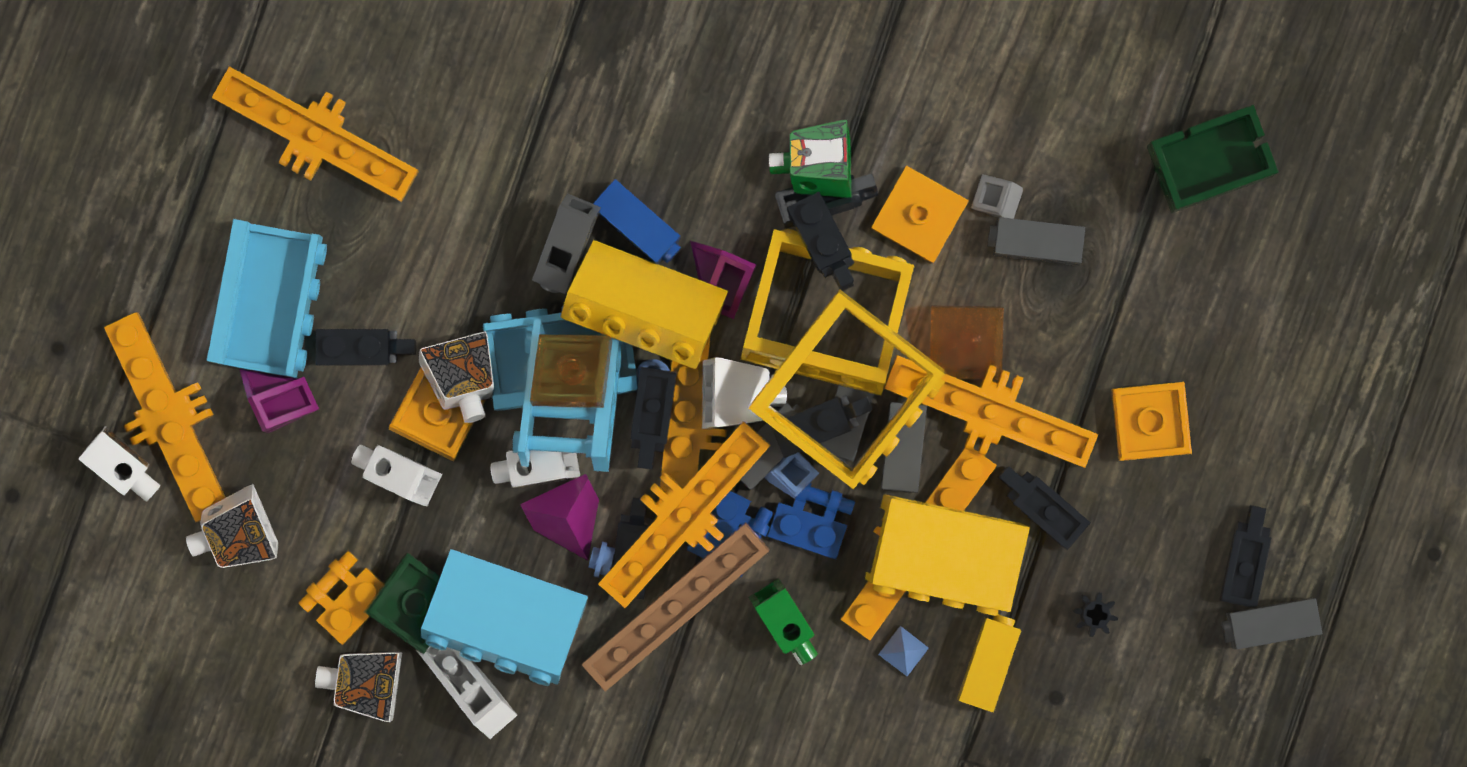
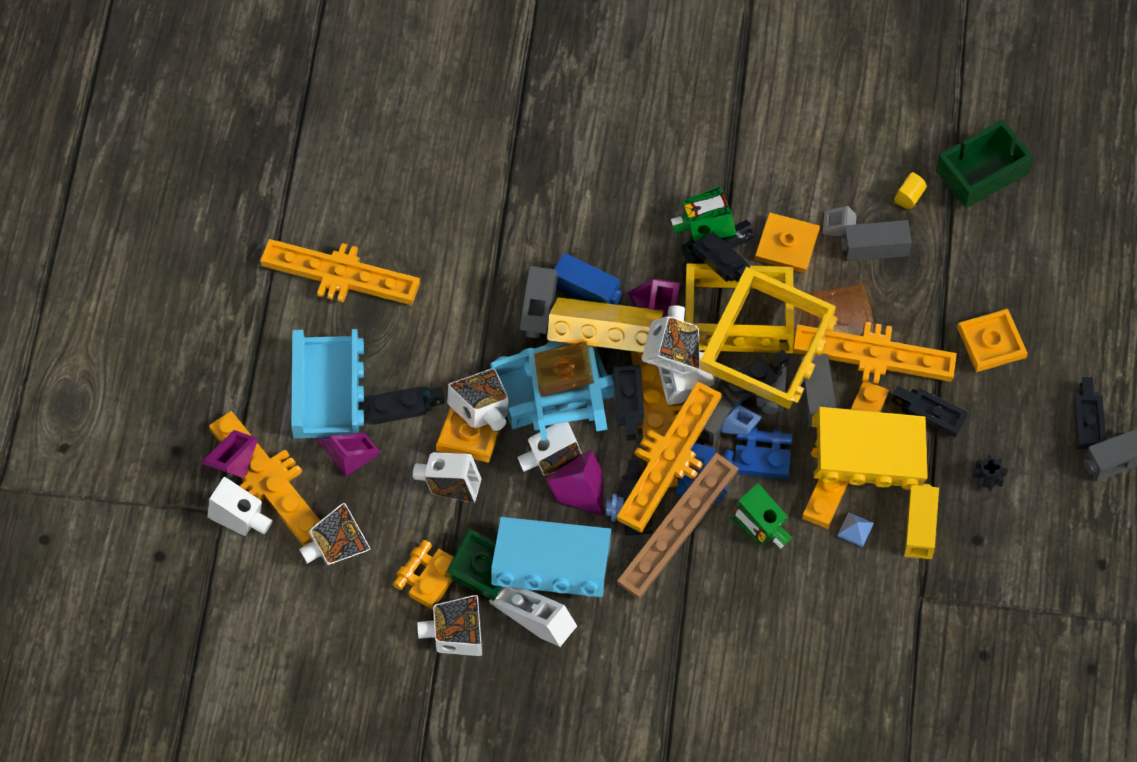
camera: 15 degrees left, 25 degrees down
none -> magenta slope [199,430,257,478]
none -> torso [642,306,700,374]
none -> yellow brick [894,172,927,209]

